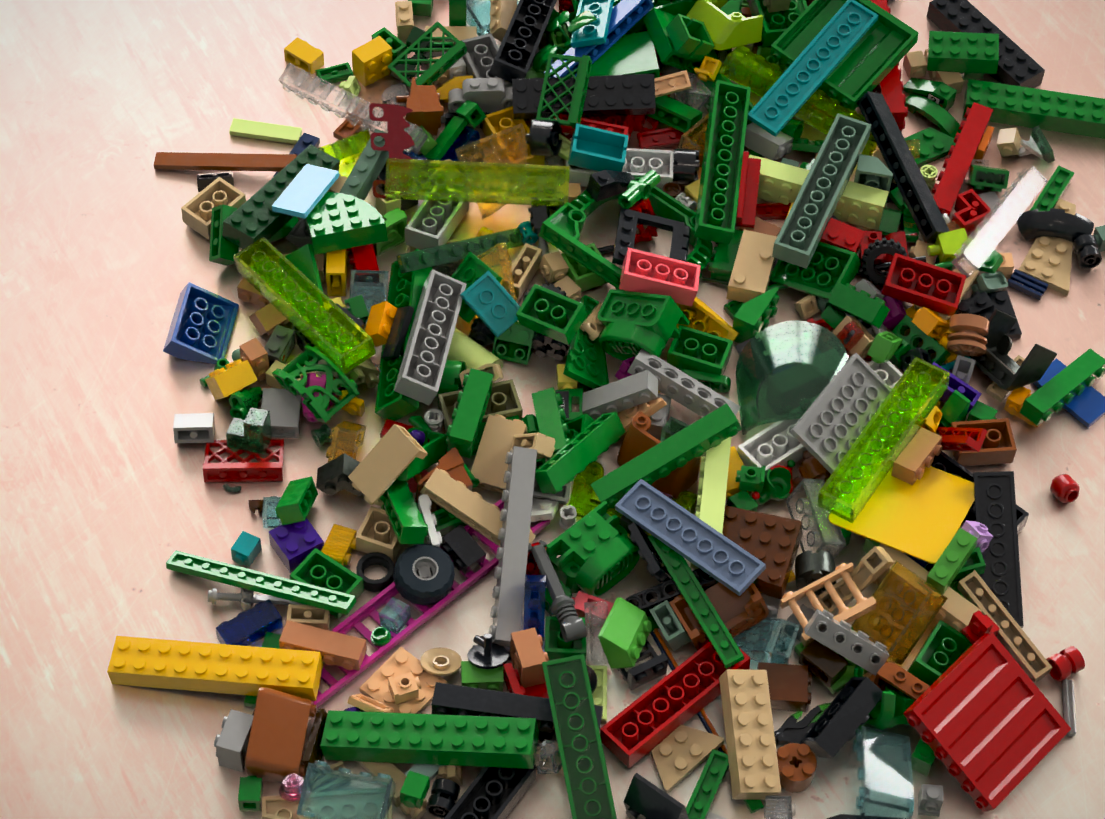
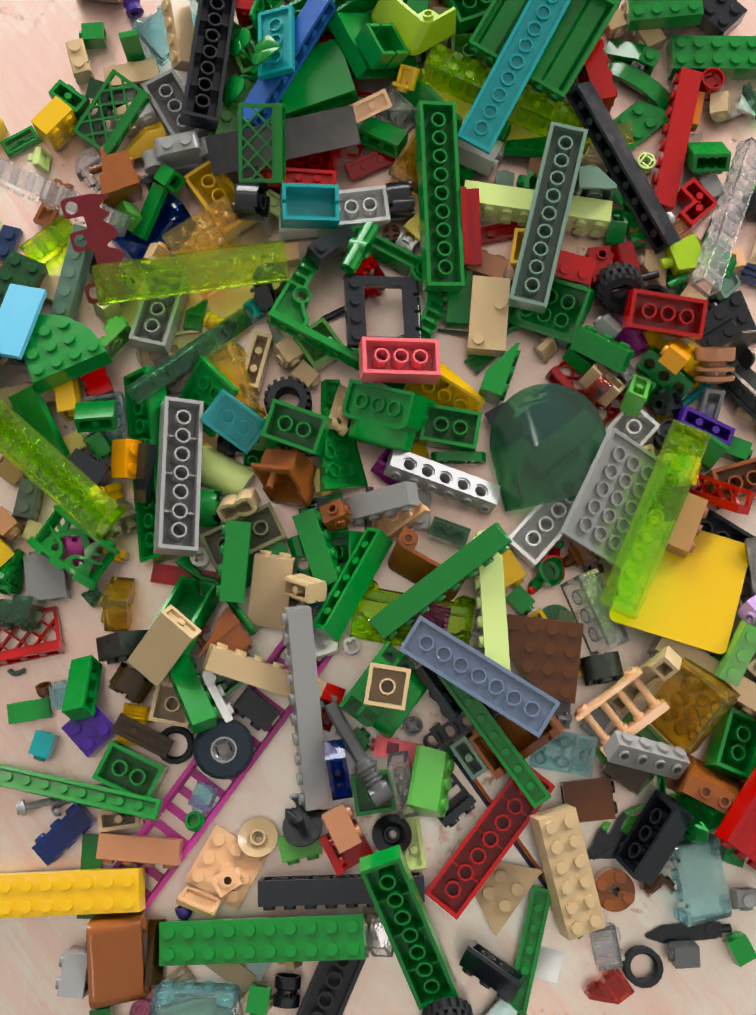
camera: 10 degrees left, 25 degrees up
dark purple hinge [410,430,425,445] -> none
green brick [736,465,766,493] -> none
none -> green slope [7,698,51,725]
none -> green brick [74,400,118,433]
none -> dark brown brick [108,661,154,704]
none -> dark brown tile [111,713,175,759]
none -> green tile [183,298,208,333]
none -> dark orange piece [251,447,317,506]
none -> dark orange brick [319,499,352,531]
none -> tan brick [364,662,411,711]
none -> light grey wheel [403,716,423,736]
none -> reddish brown bracket [643,873,675,898]
none -> red wheel [699,67,725,102]

